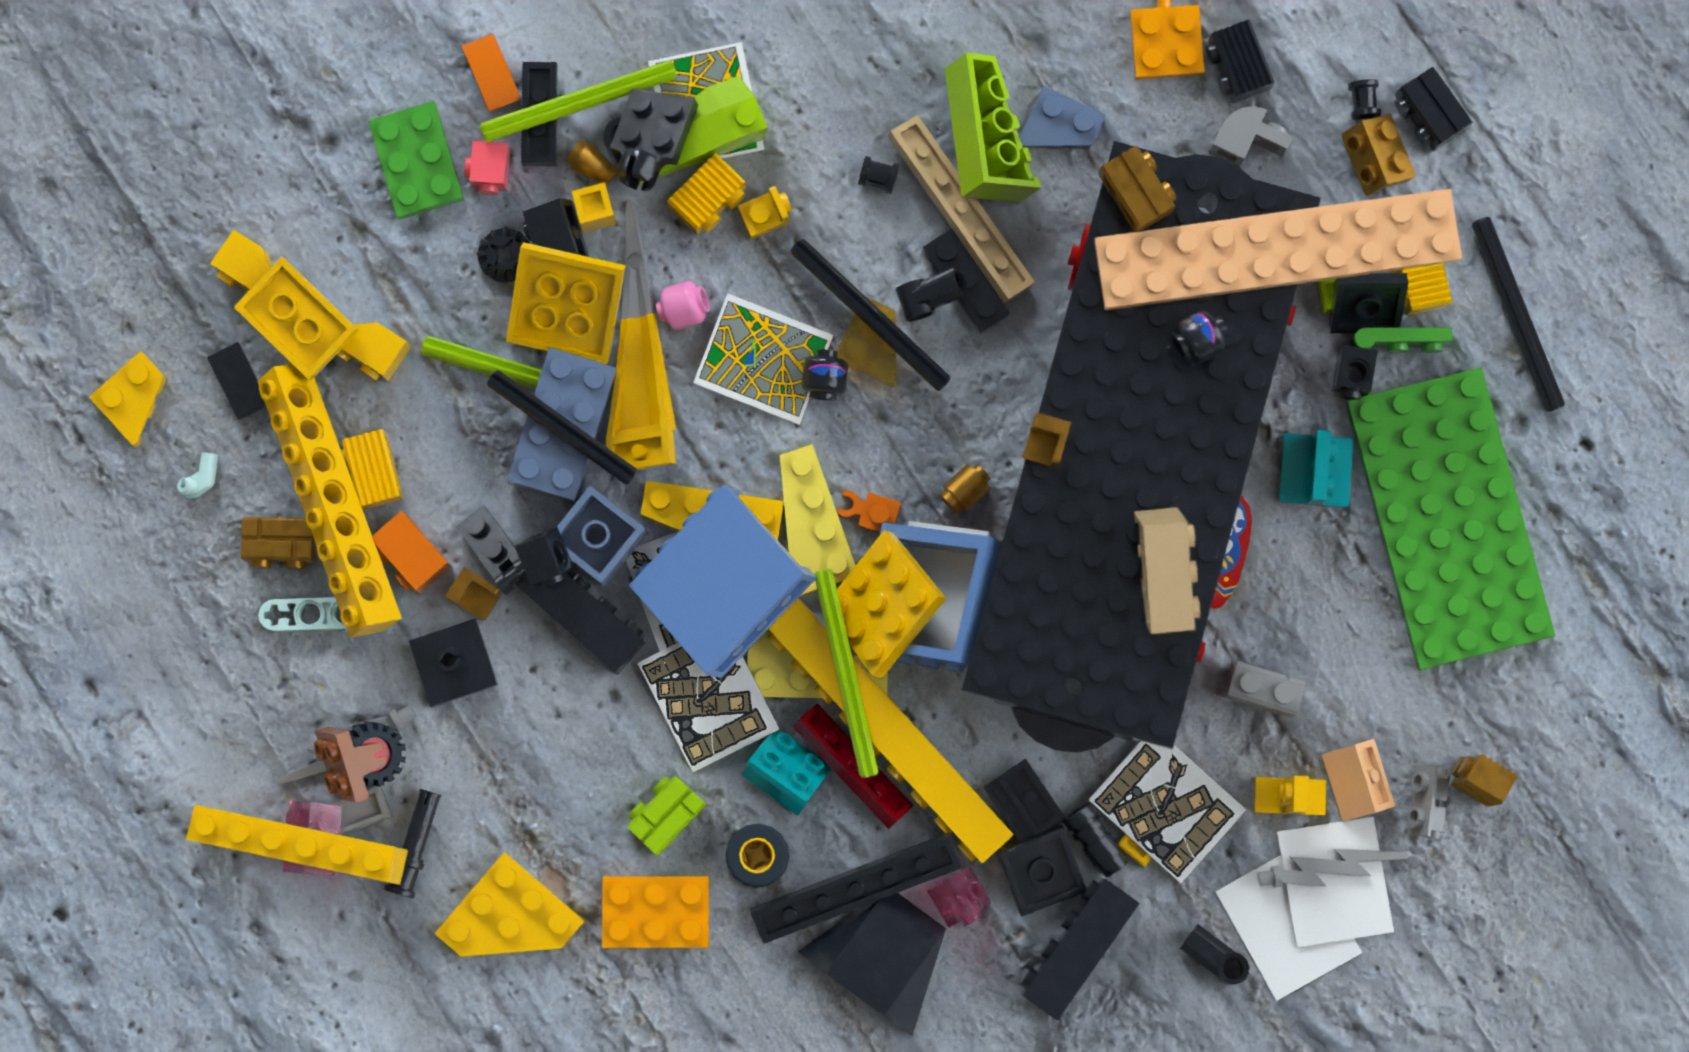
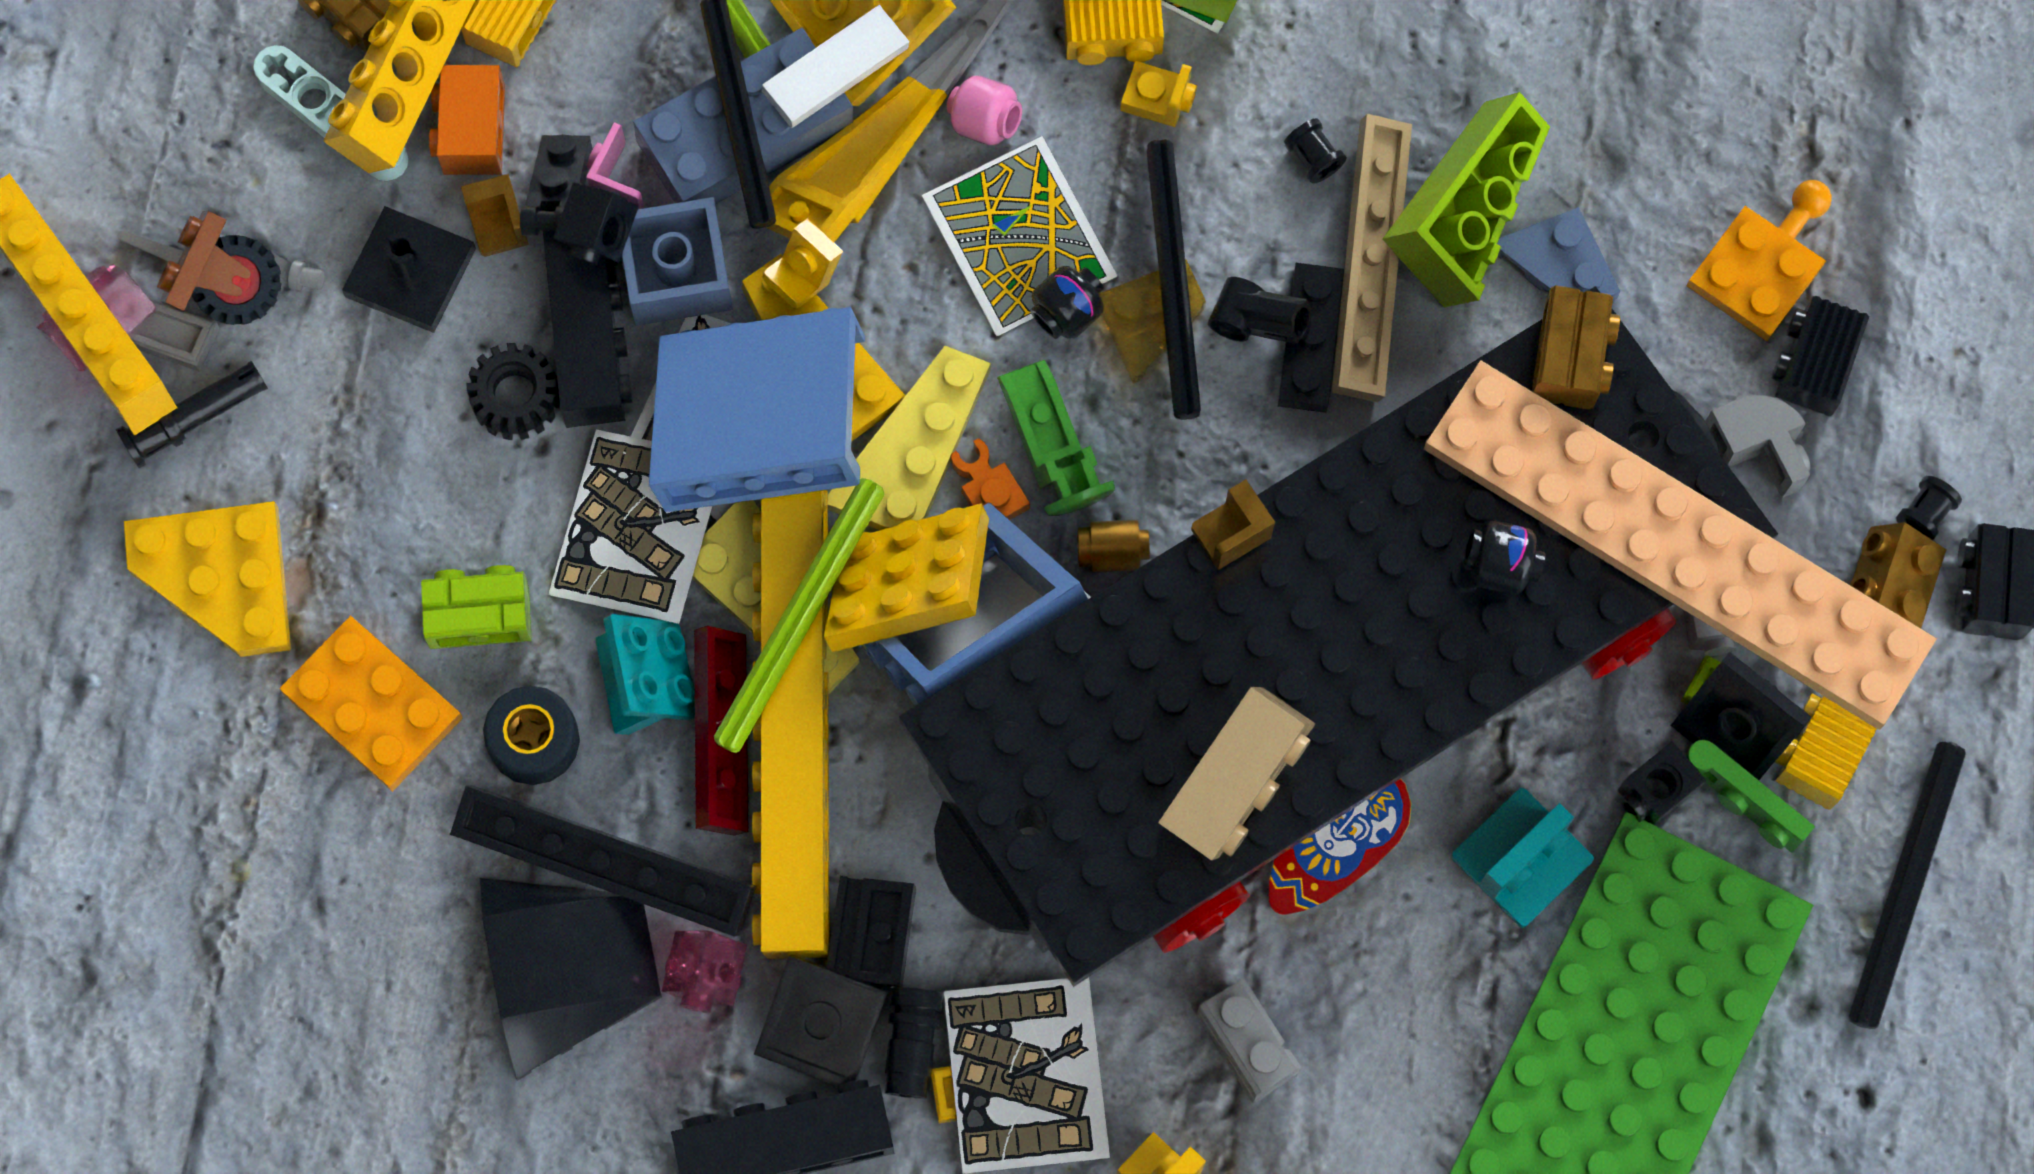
camera: 40 degrees right, 10 degrees down
none -> black tyre [466,343,560,440]
none -> bright pink bracket [586,123,644,209]
none -> white tile [762,5,910,128]
none -> yellow bracket [762,219,843,309]
none -> bright green piece [997,360,1115,516]

